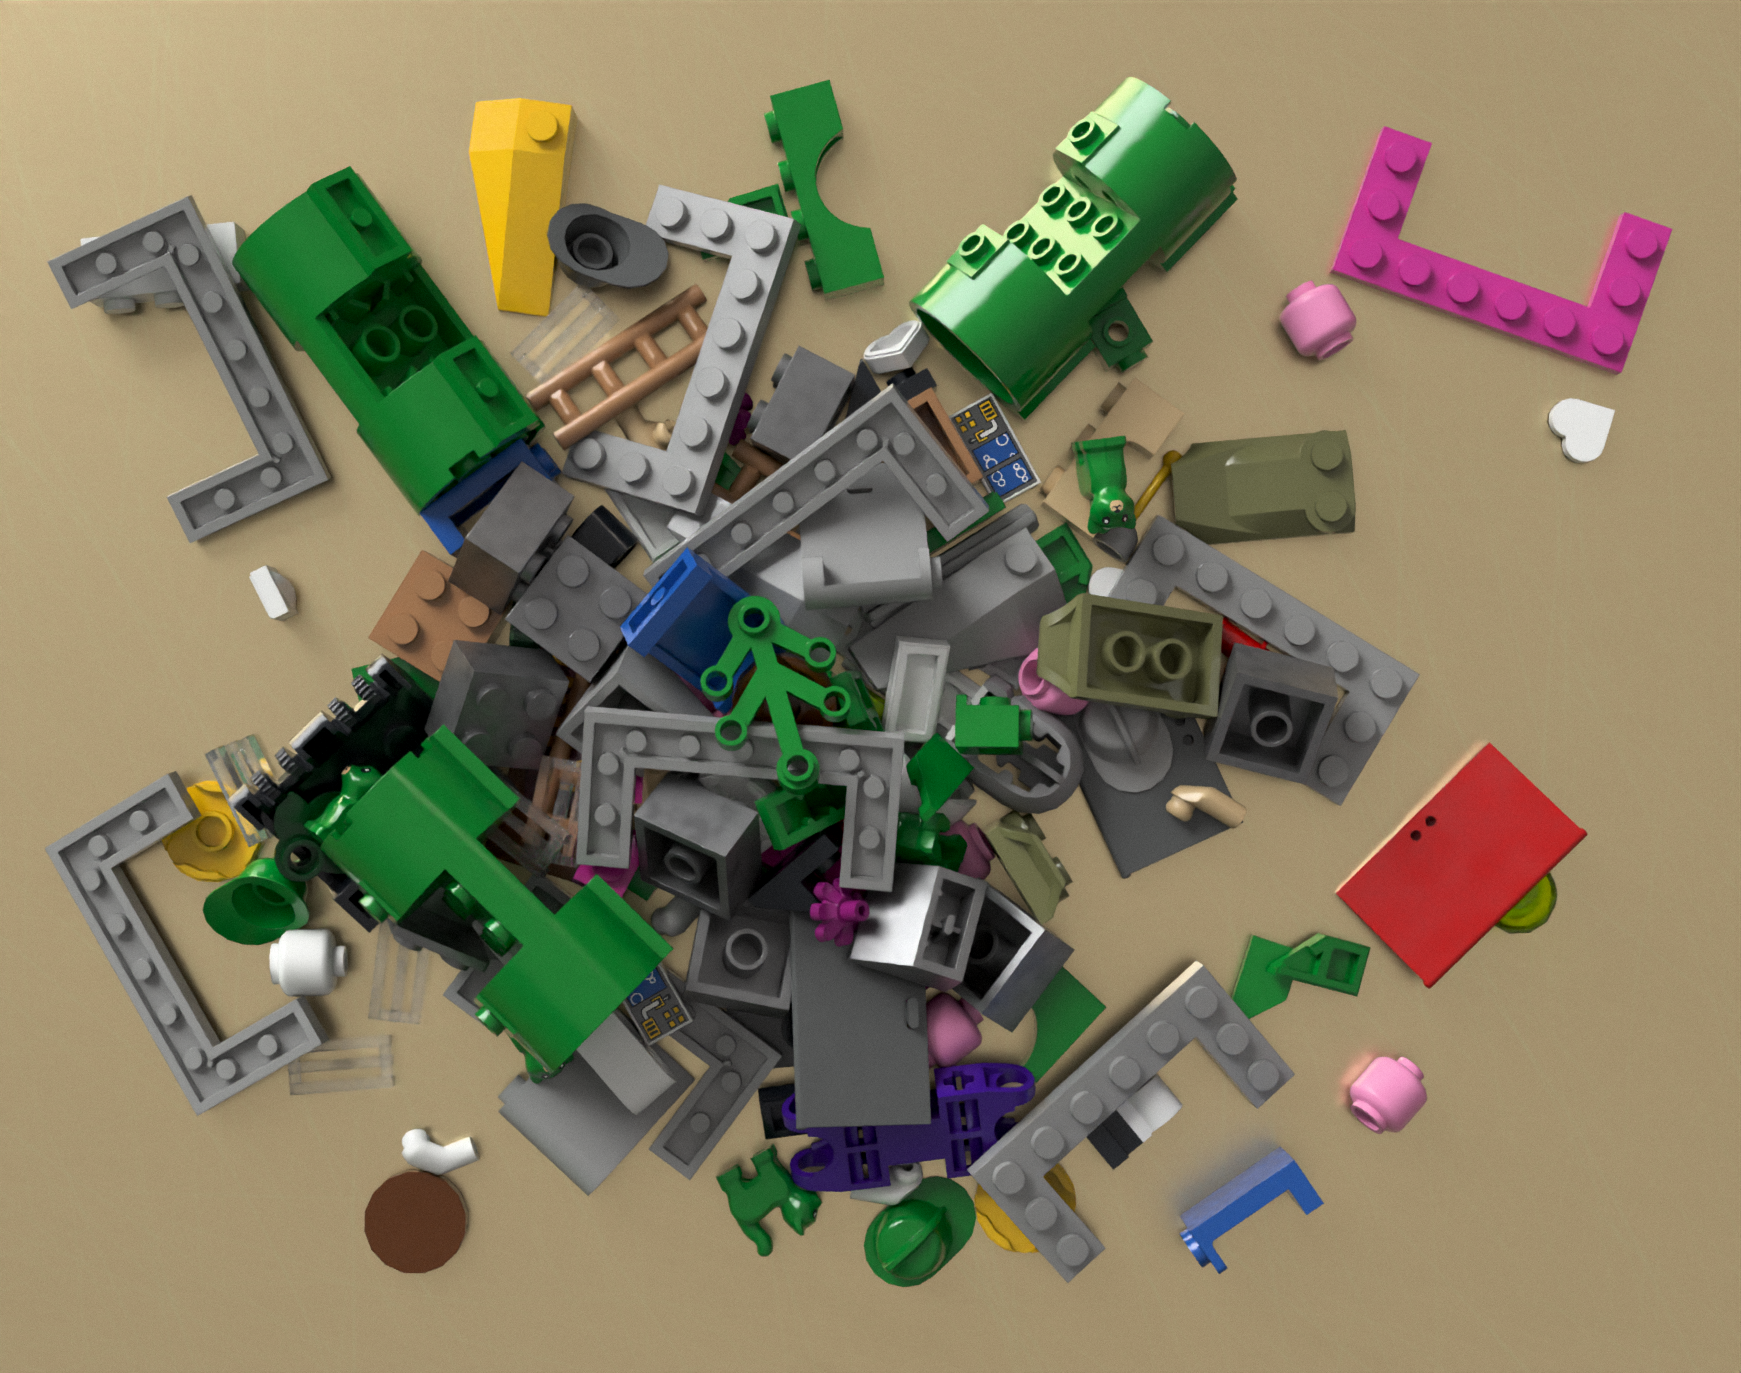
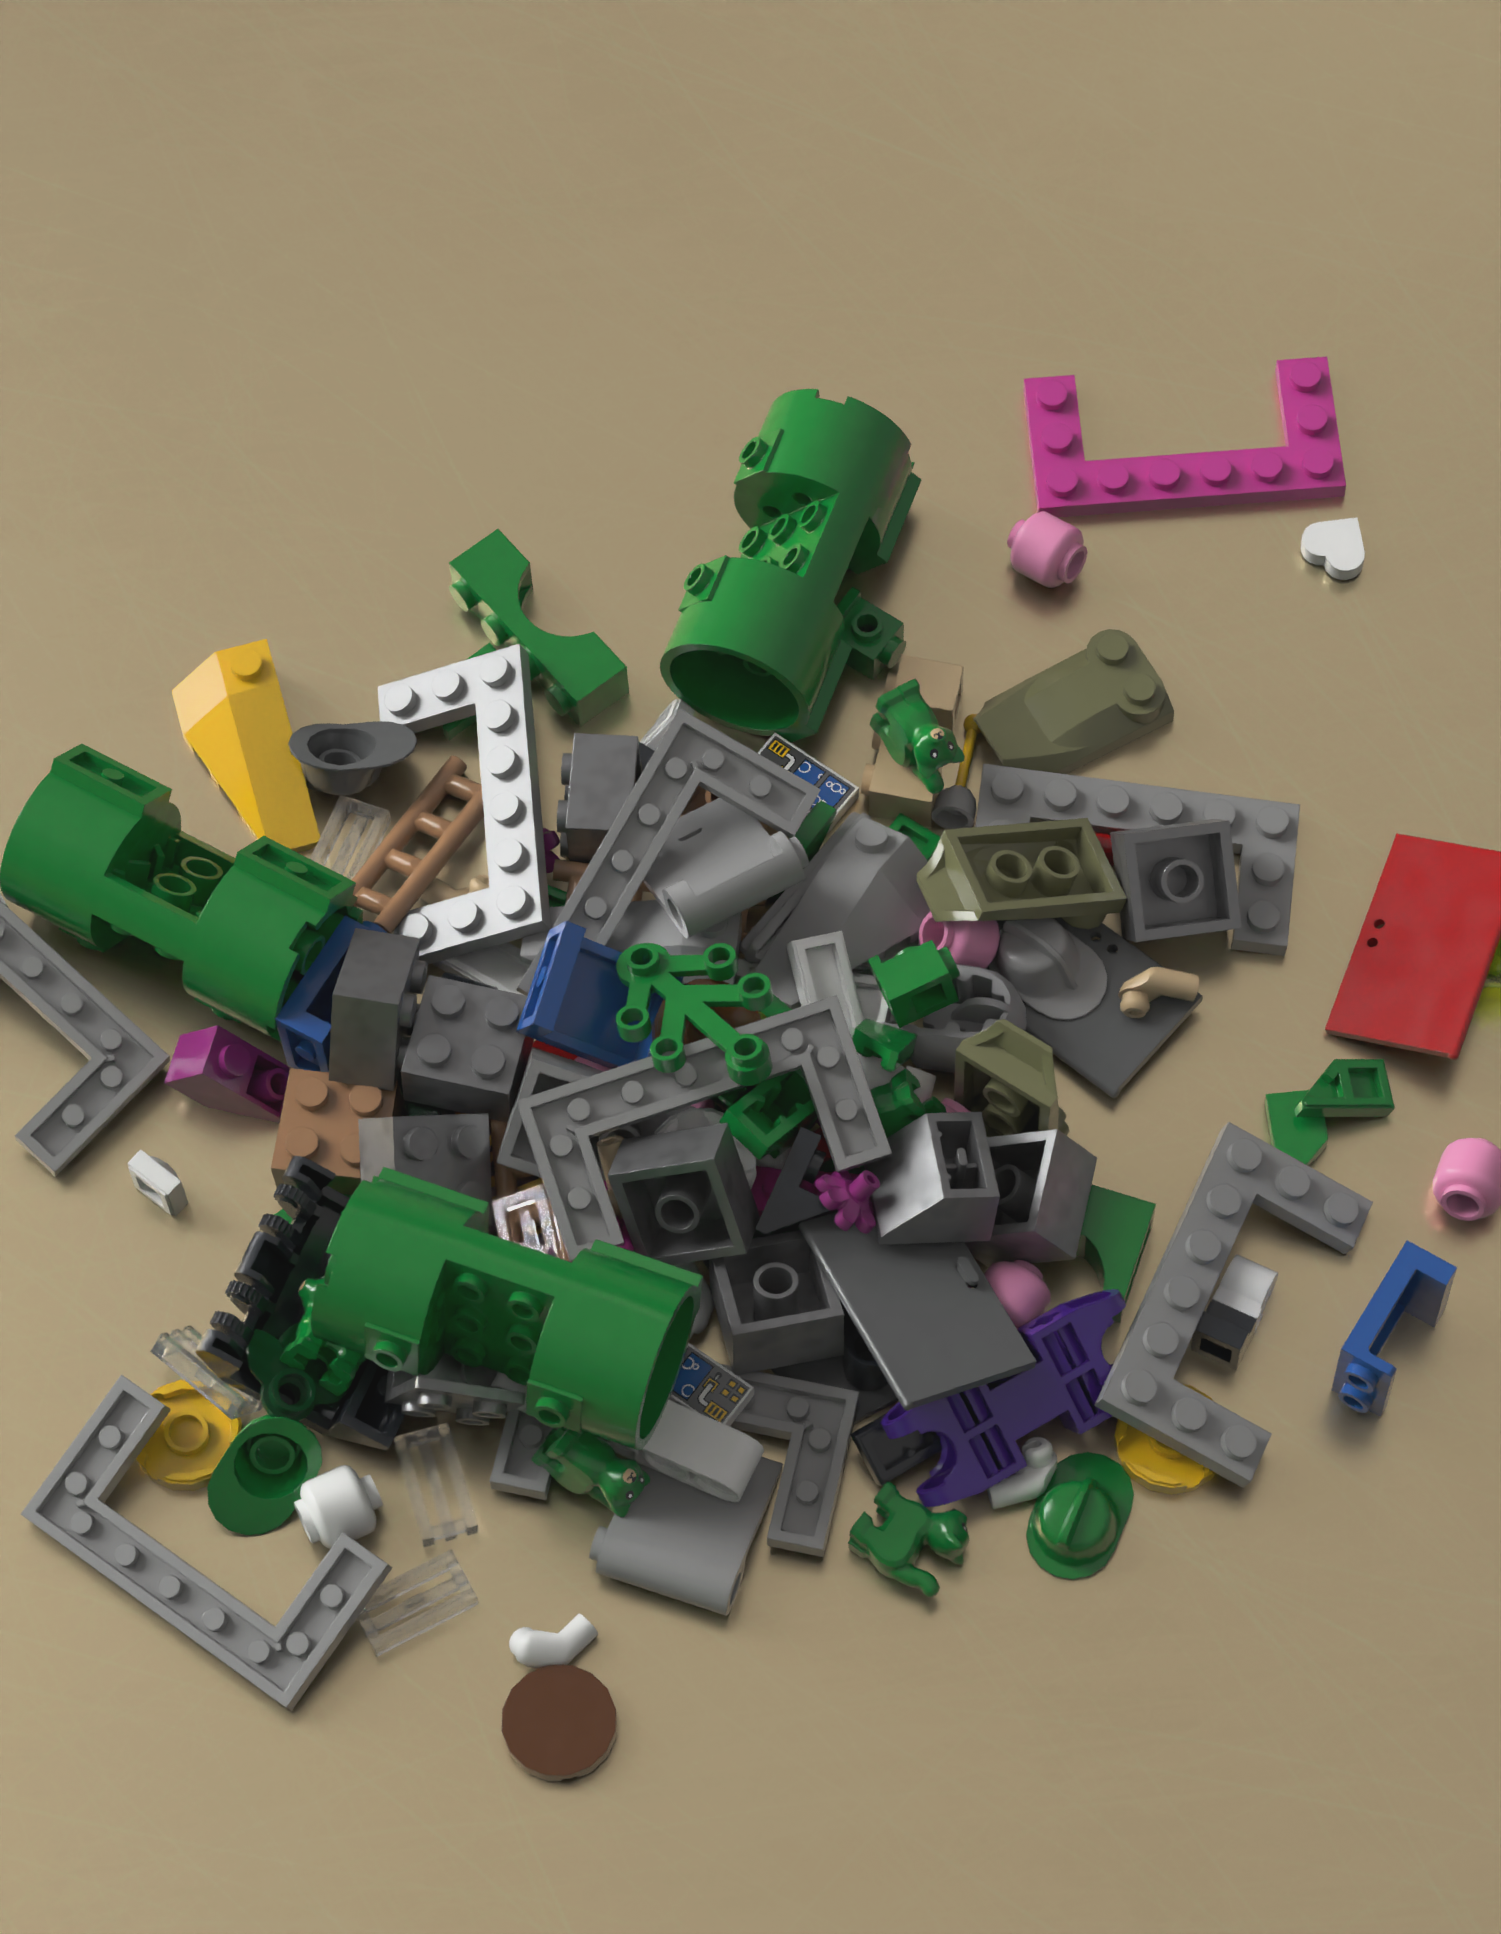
camera: 20 degrees left, 25 degrees down
none -> magenta slope [164,1025,291,1123]

